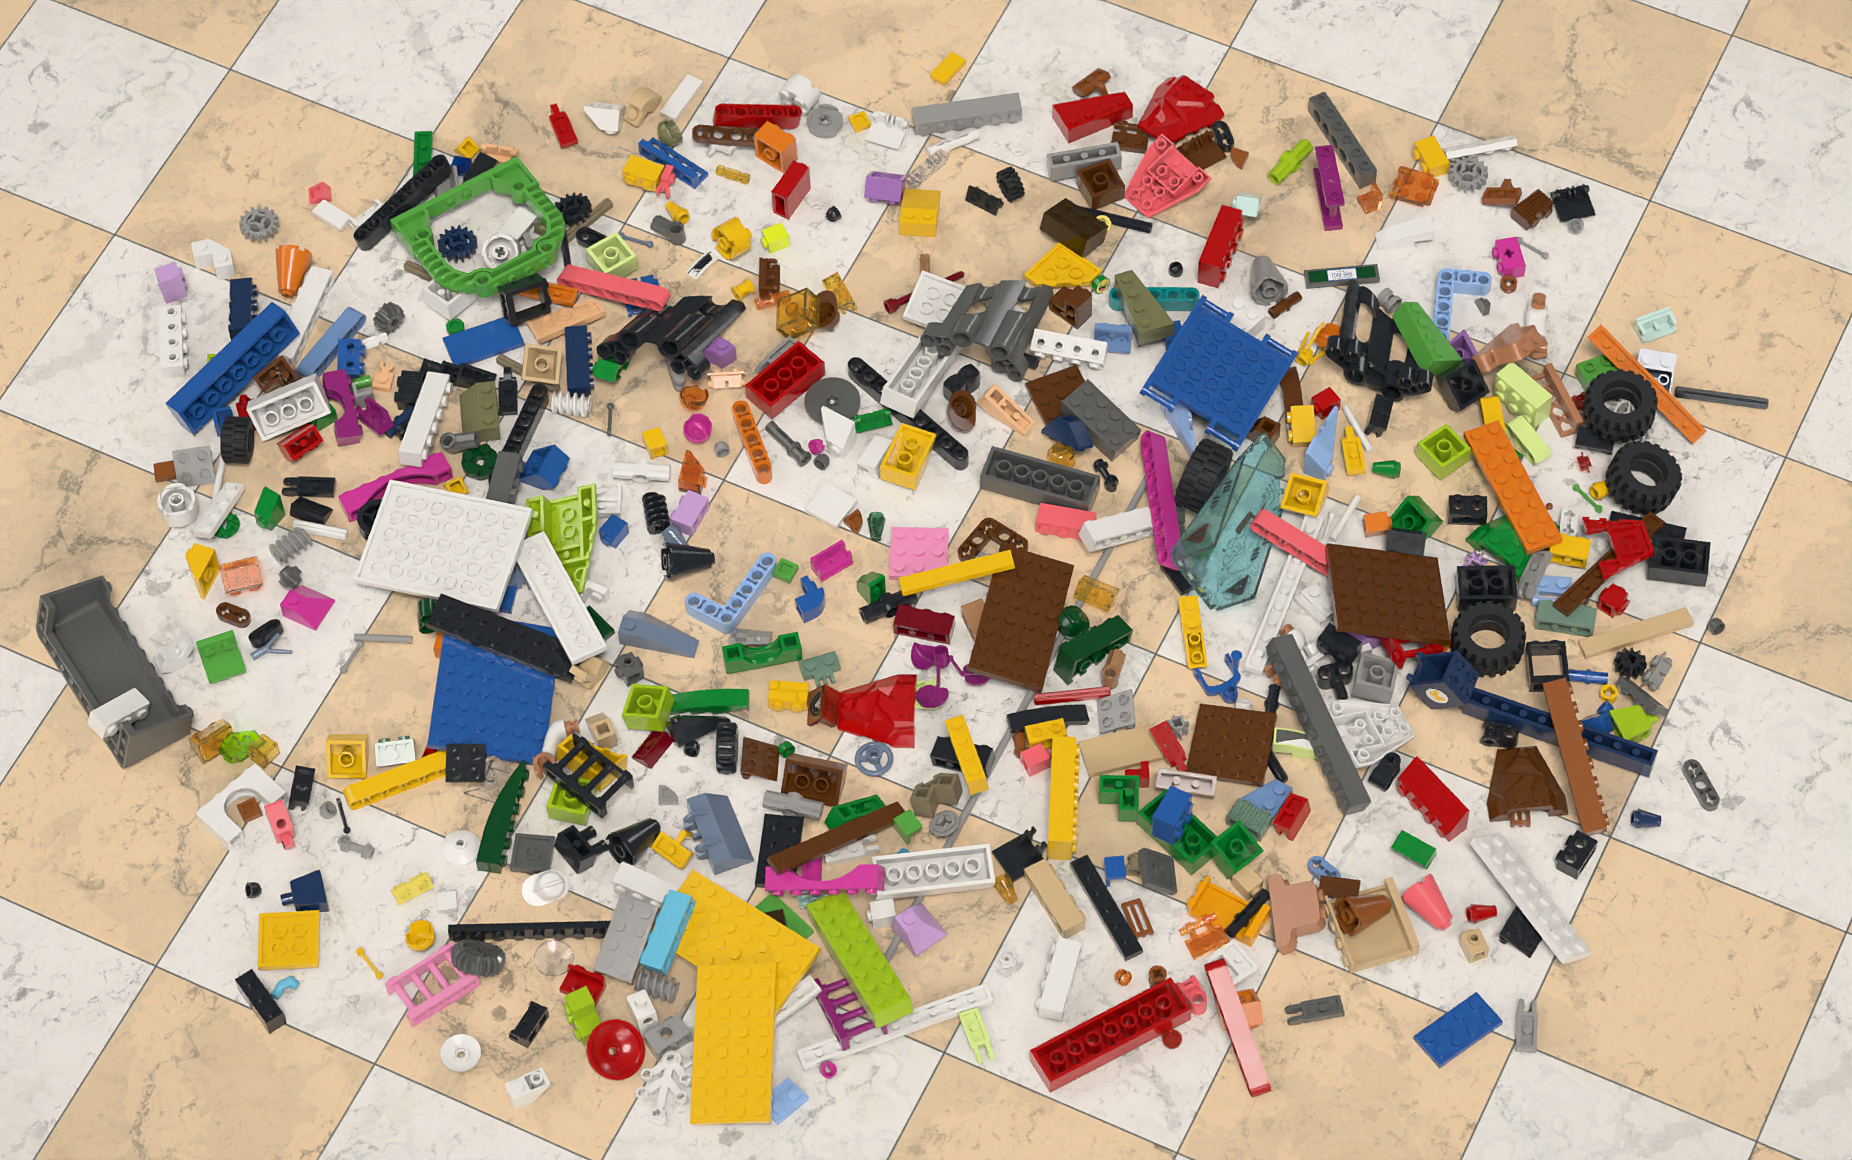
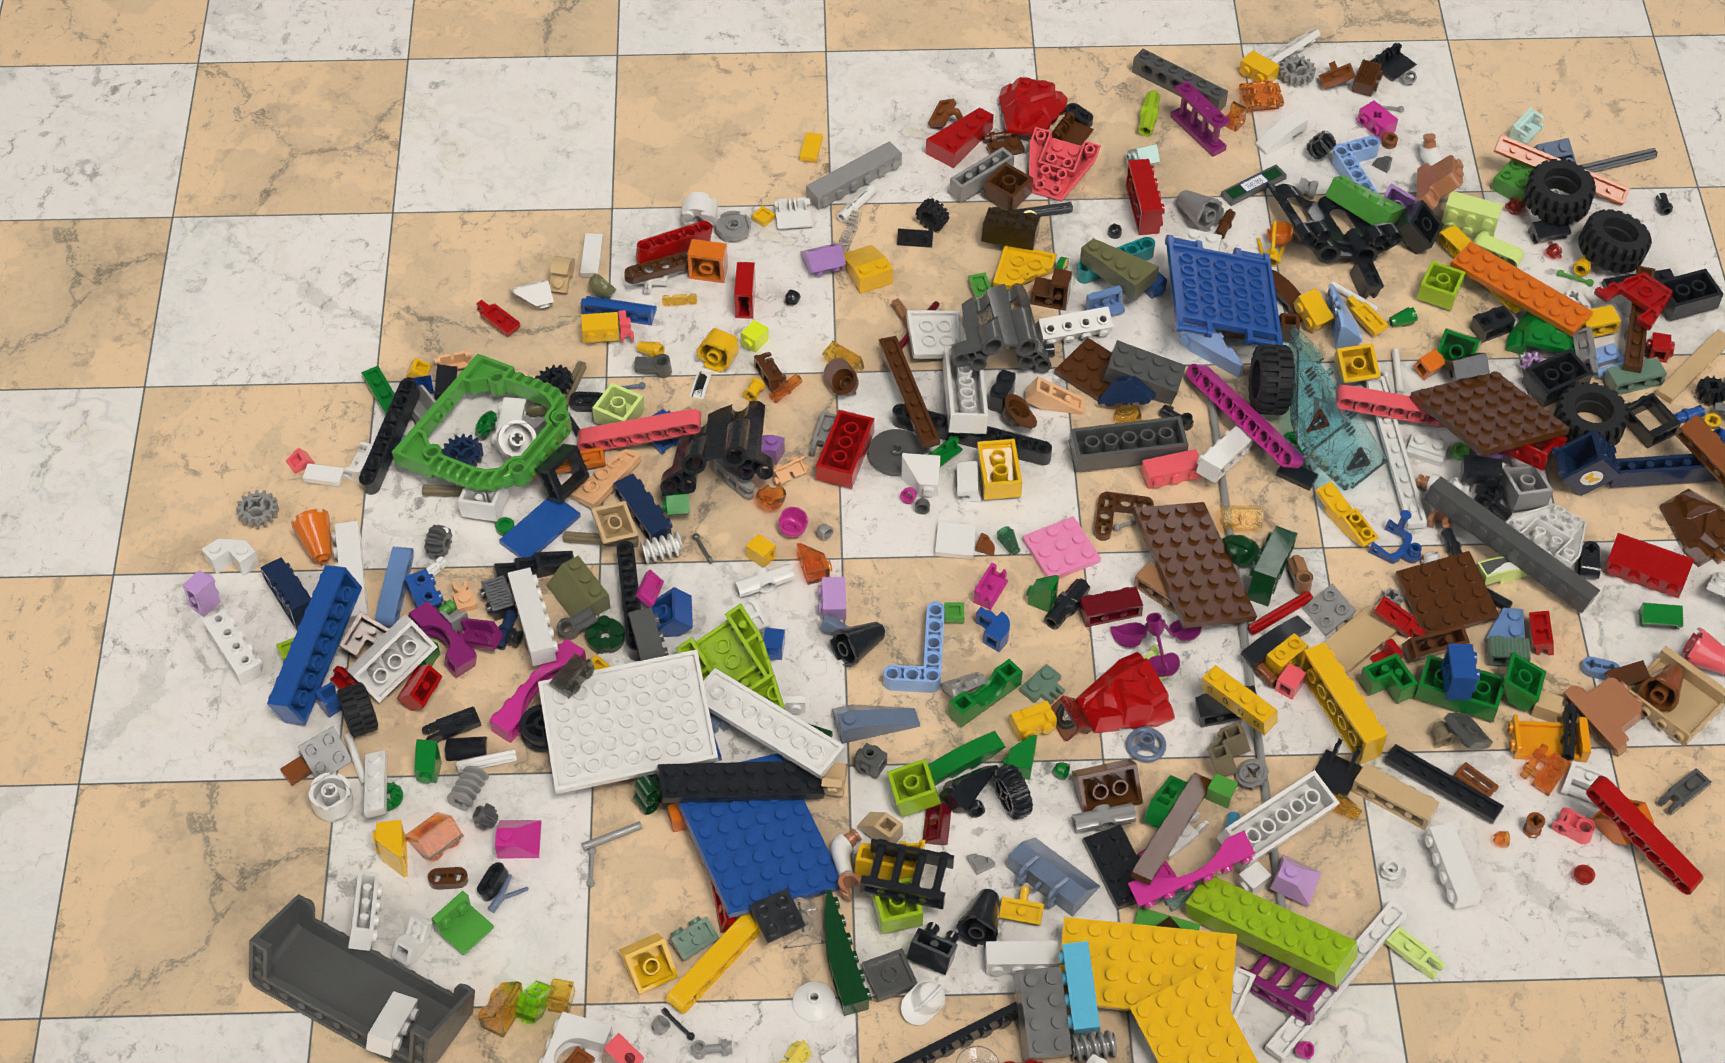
camera: 30 degrees left, 5 degrees down
black hinge [288,765,315,811] -> none
black hinge [498,367,518,416] -> none
black piece [642,492,671,534] -> none
orange beam [732,400,773,484] -> none
reddish brown hinge [740,737,780,781] -> none
dark grey pin [765,421,812,467] -> none
clear yellow brick [776,287,820,339] -> none
yellow tile [899,550,1015,596] -> none
red brick [1030,977,1192,1093] -> none
blue panel [1104,856,1126,887] -> none
dark orange tile [1231,147,1249,169] -> none
red brick [1311,387,1341,420] -> none
black piece [1480,721,1519,748] -> none
nougat fence [1531,363,1583,438] -> none
none -> white brick [348,871,382,951]
none -> green gear [475,410,497,439]
none -> clear smoke bracket [549,653,594,699]
none -> dark pink tile [635,569,664,607]
none -> reddish brown tile [879,336,940,449]
none -> bright green plate [968,272,991,300]
none -> green slope [1003,735,1037,780]
none -> black gear [1306,130,1336,159]
none -> black pin [1656,193,1673,215]

